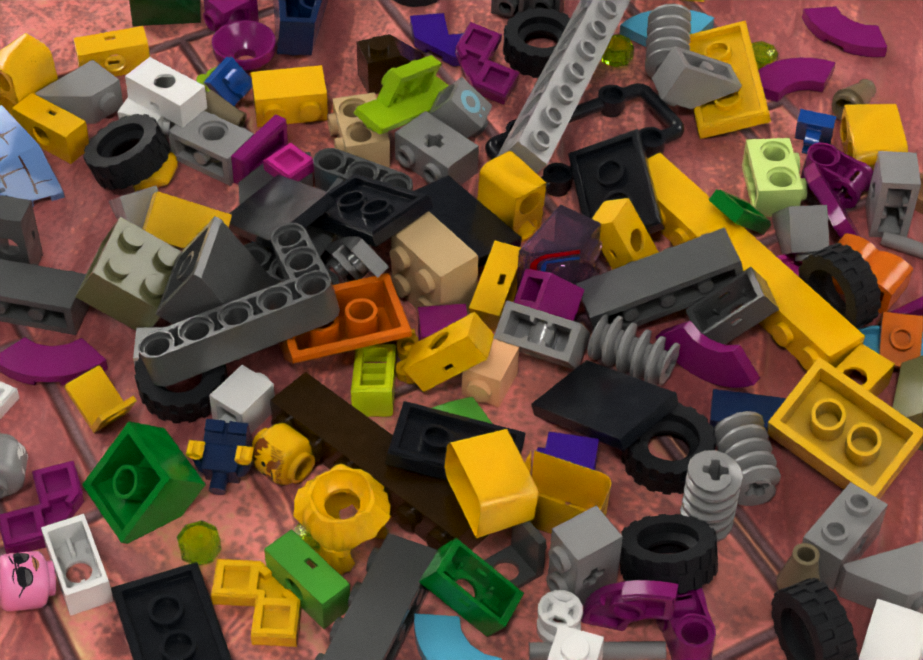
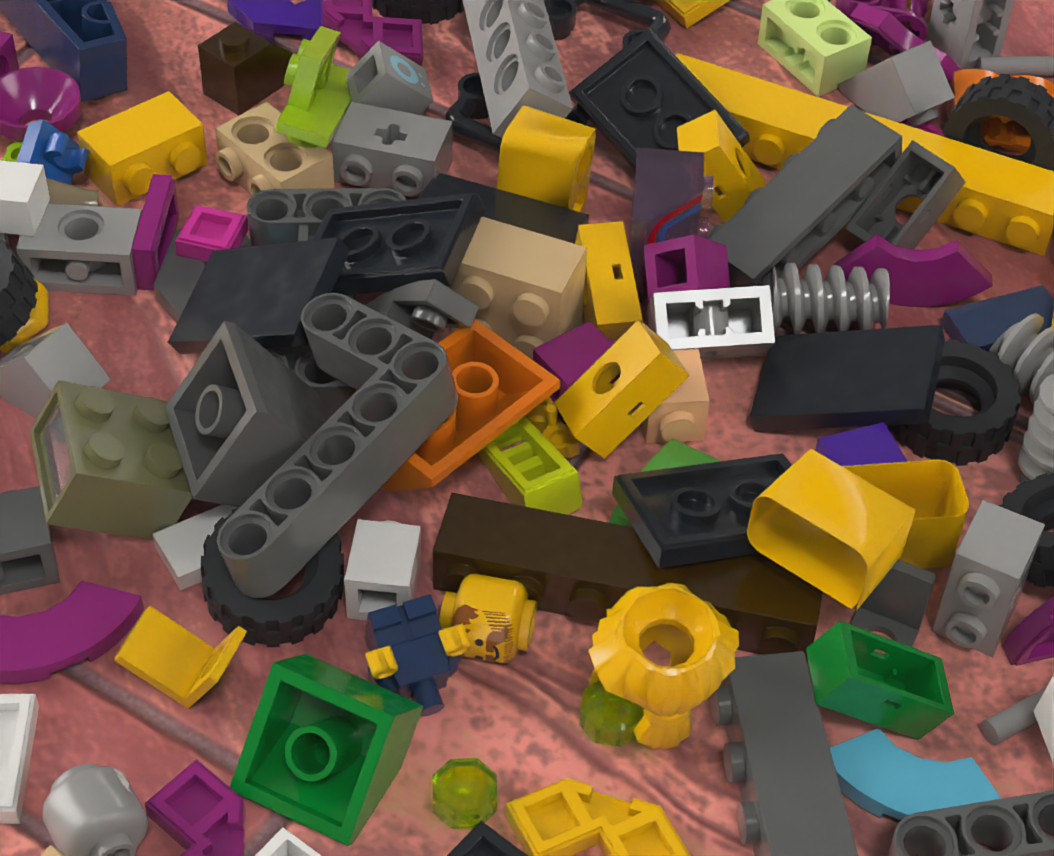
camera: 30 degrees left, 0 degrees up
yellow brick [142,191,232,251] -> none
bright green piece [264,529,350,629] -> none
white wheel [537,590,583,642] -> none
green tile [708,189,772,235] -> none

